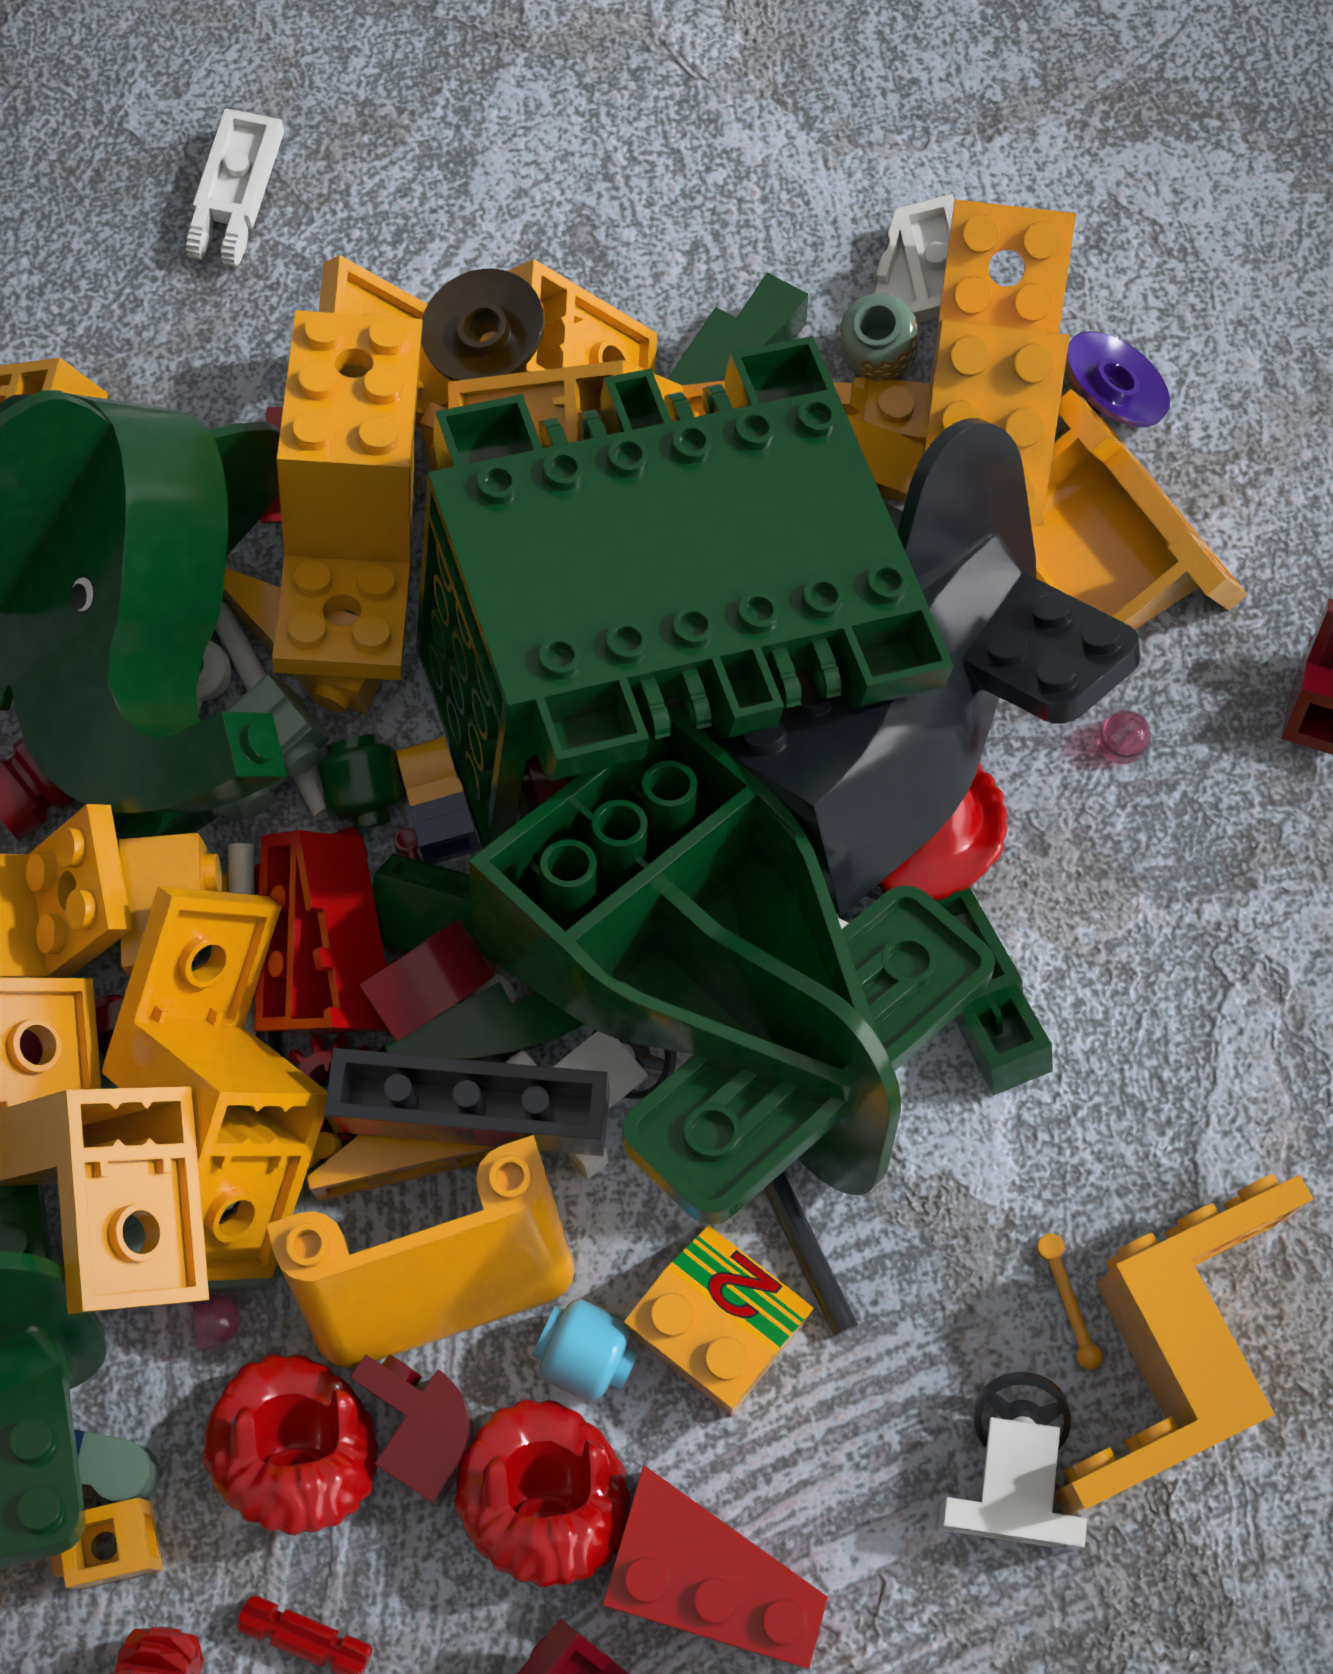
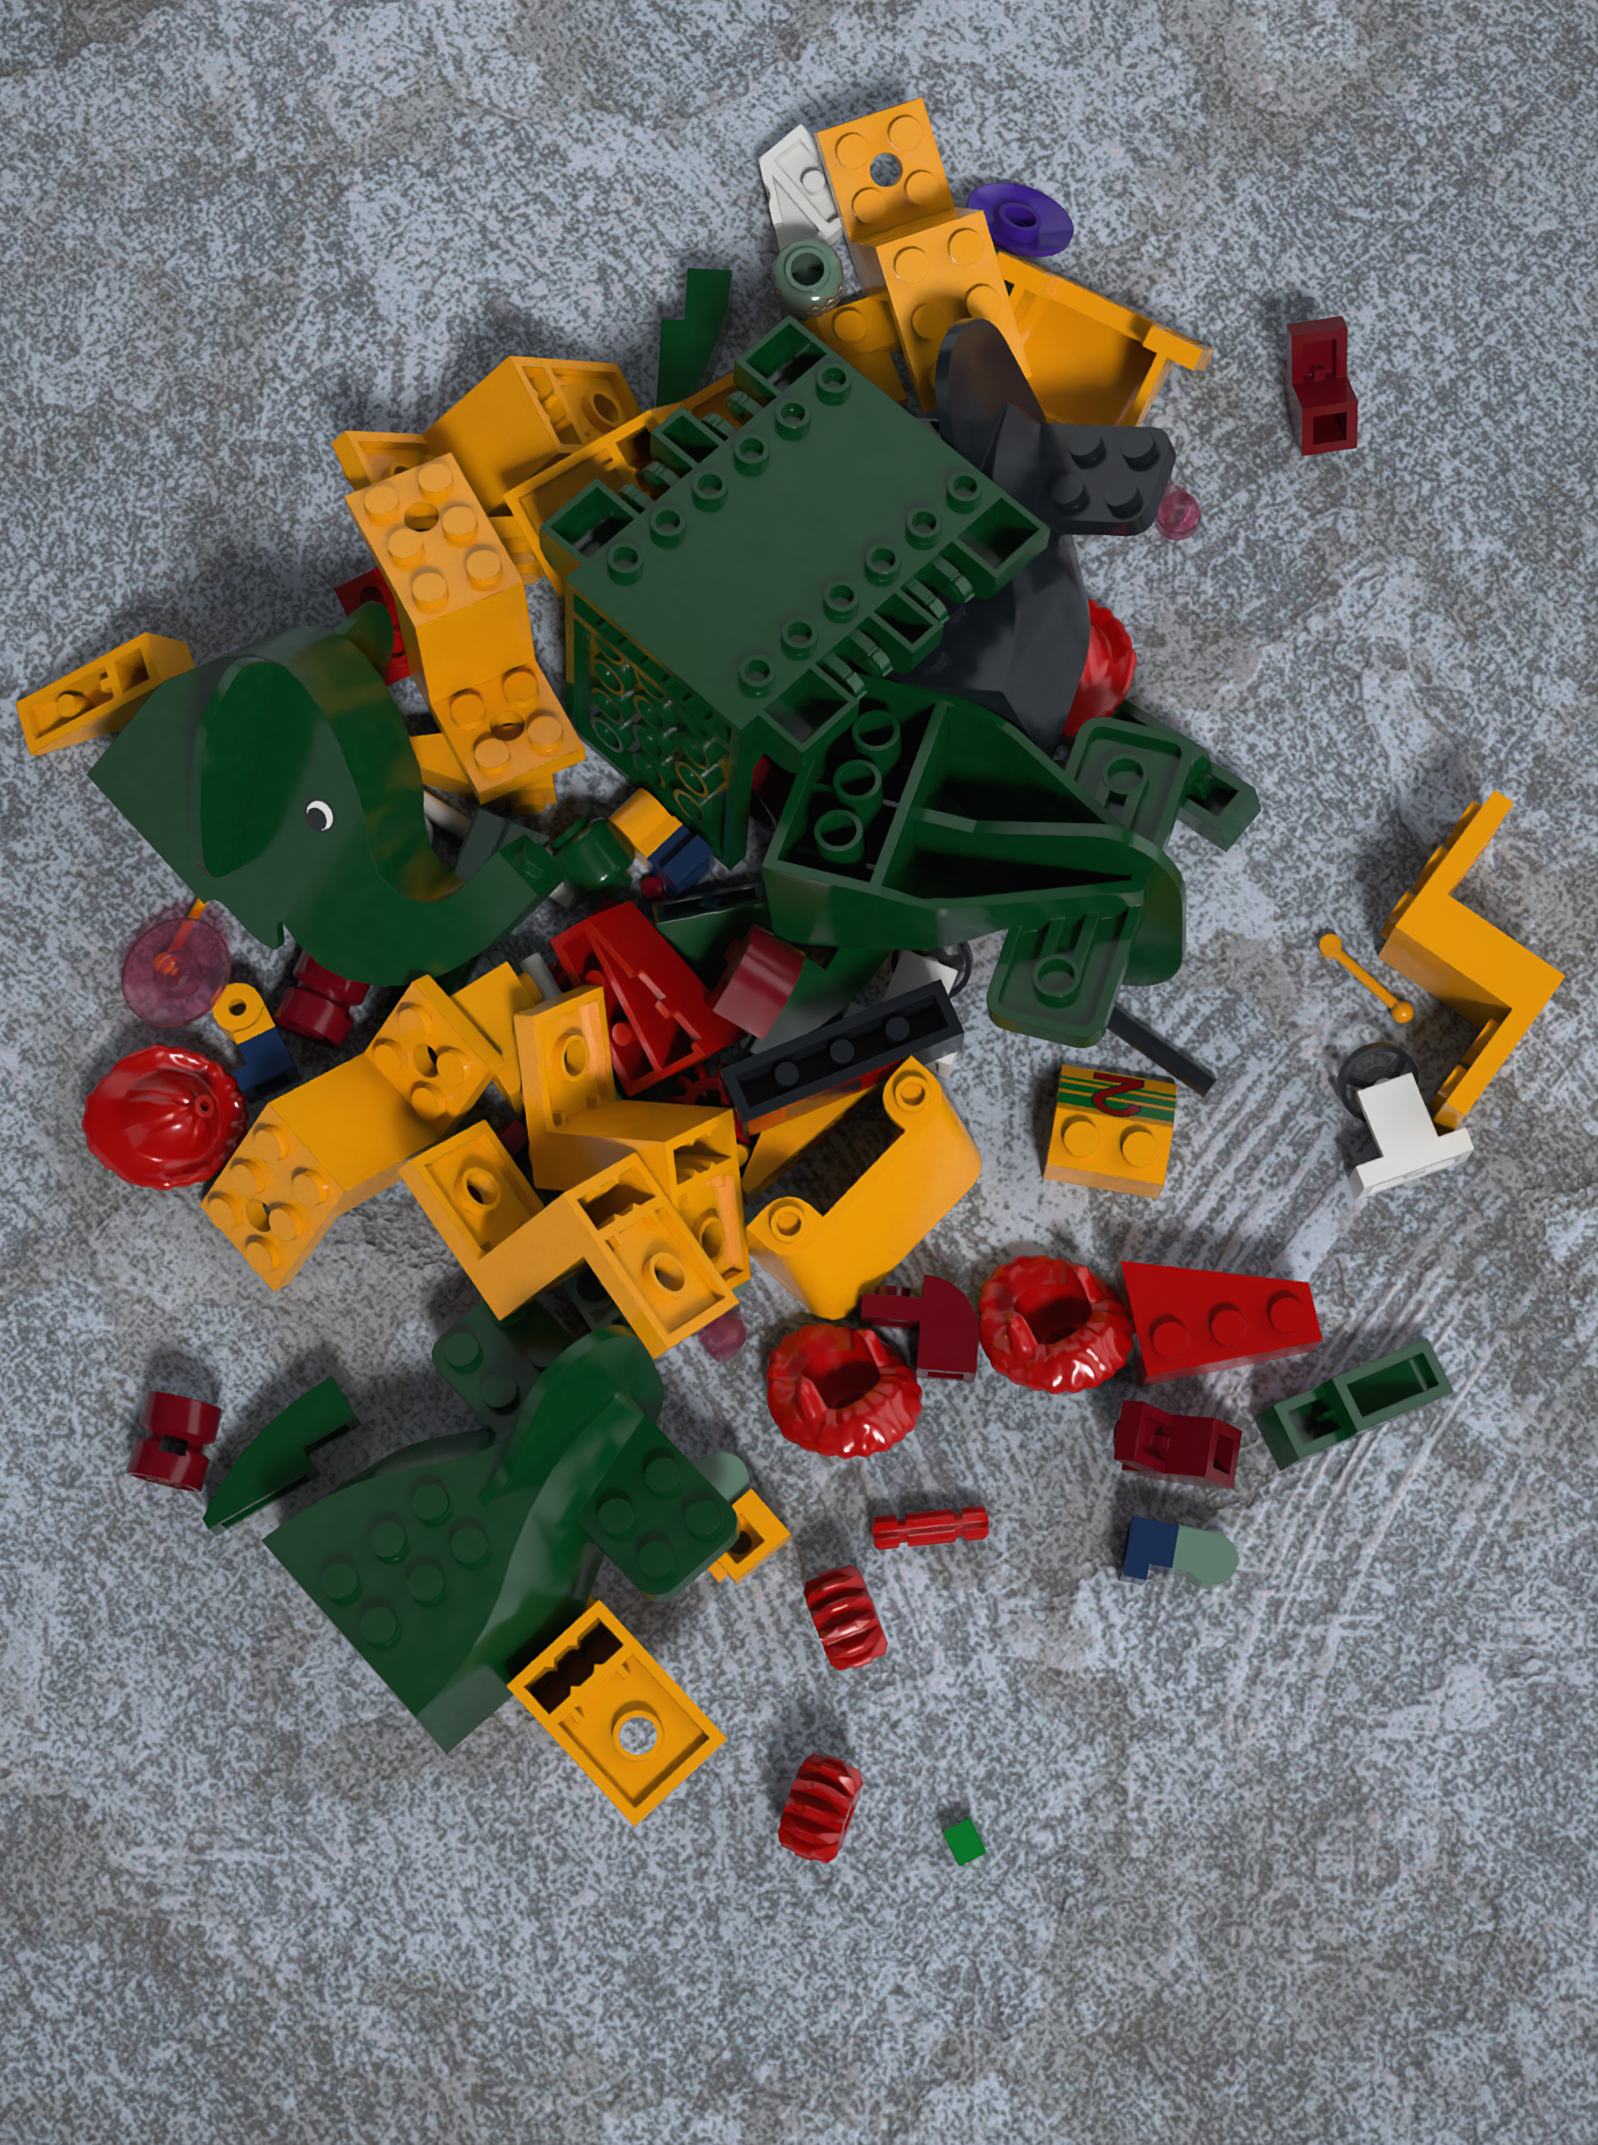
camera: 30 degrees left, 5 degrees up
white hinge [186,108,284,267] -> none
dark brown dish [421,268,545,381] -> none
medium azure head [532,1299,638,1402] -> none

